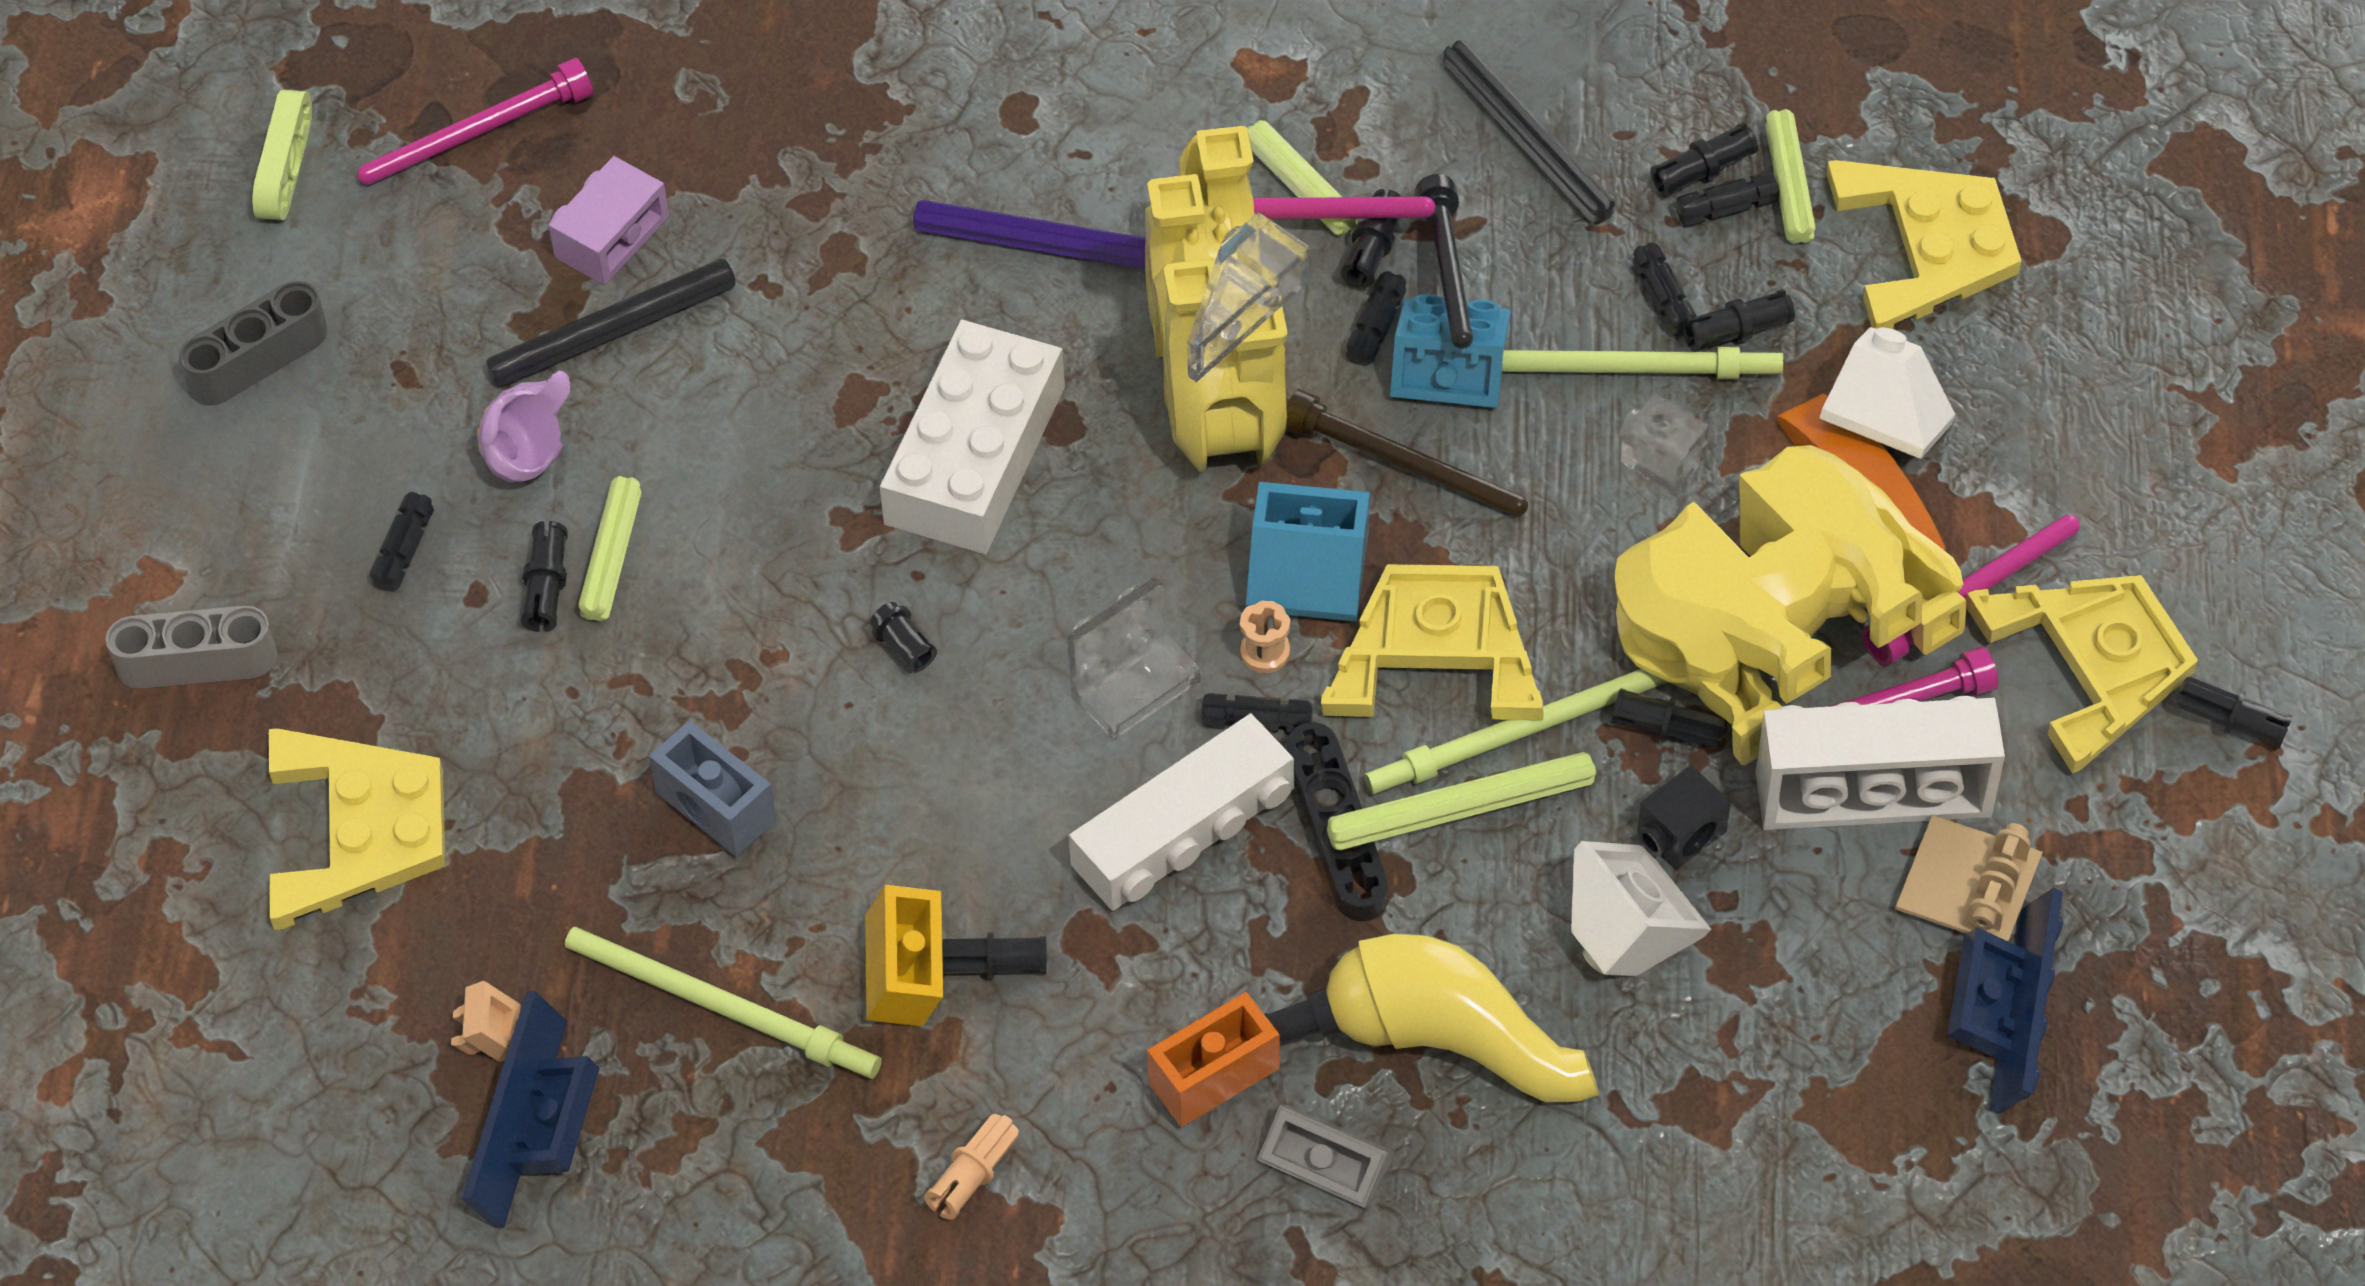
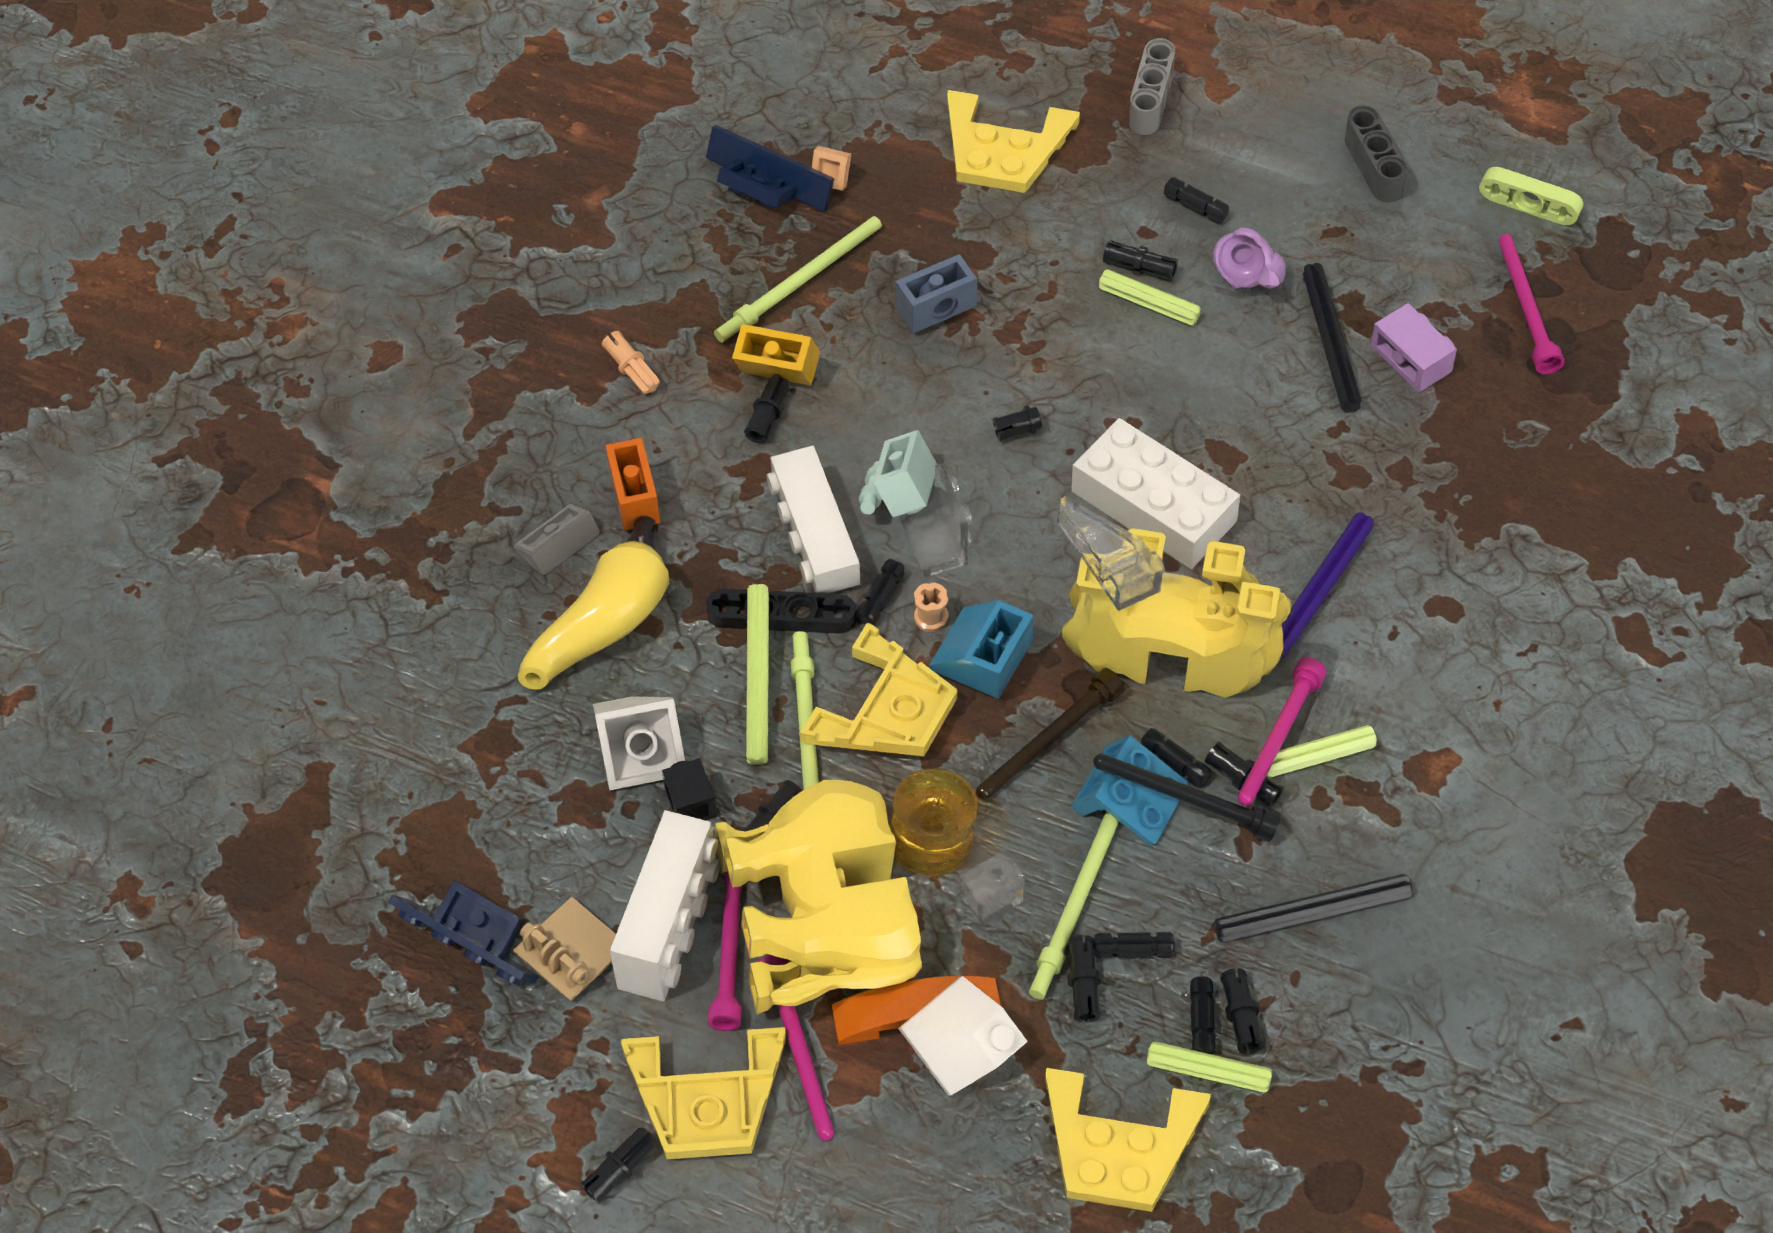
camera: 110 degrees right, 0 degrees up
none -> light aqua brick [859,430,938,517]
none -> clear yellow wheel [890,768,978,876]

